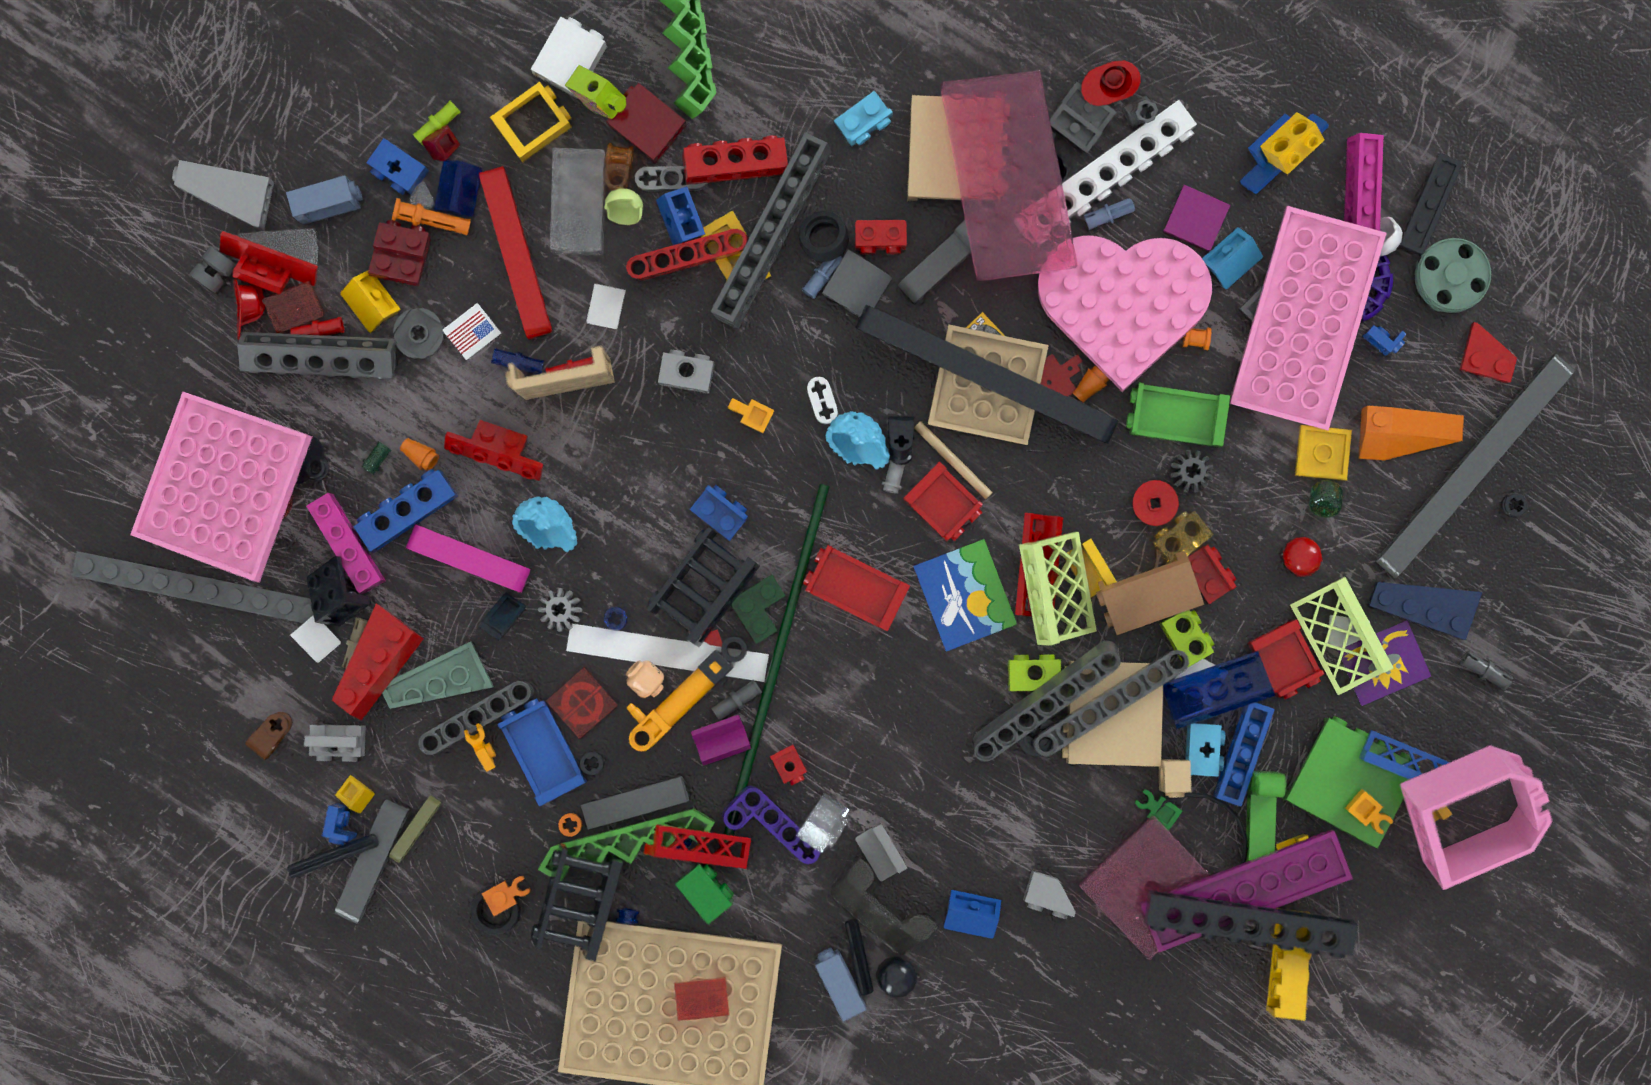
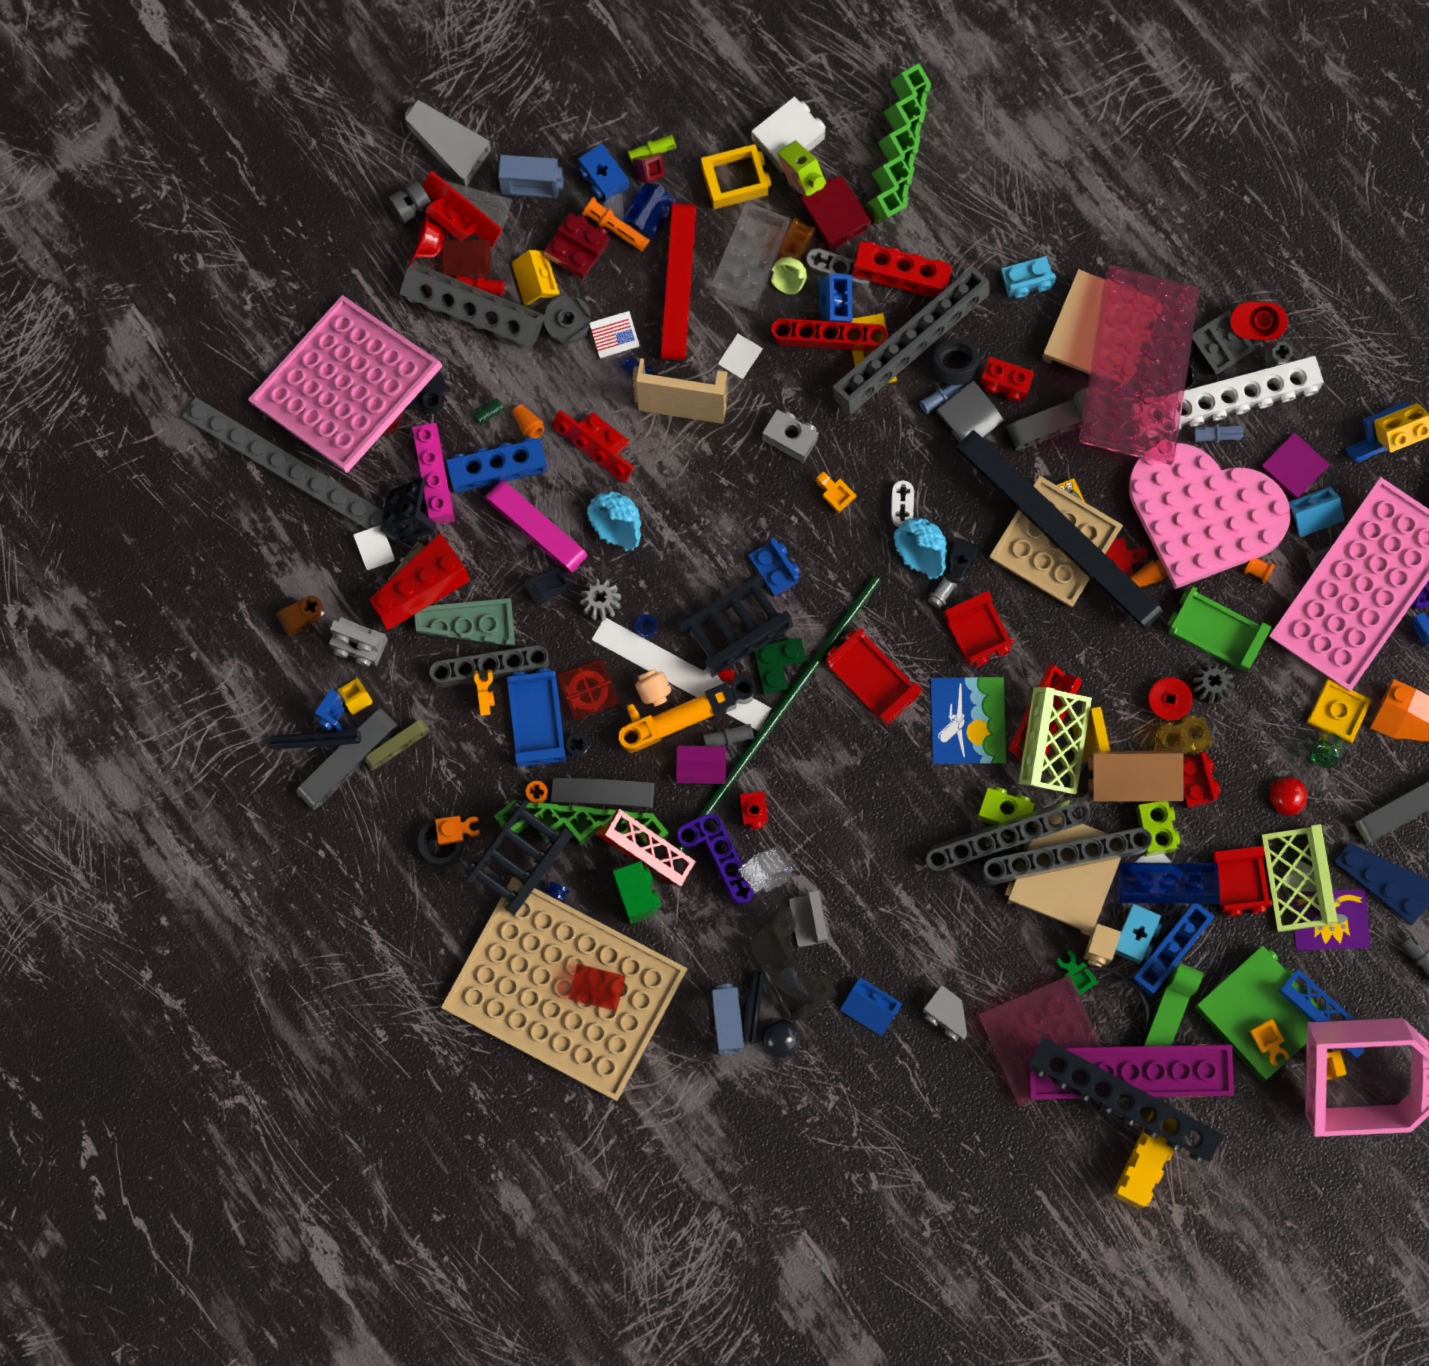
camera: 20 degrees right, 10 degrees down
tan bar [914,421,993,500] -> none

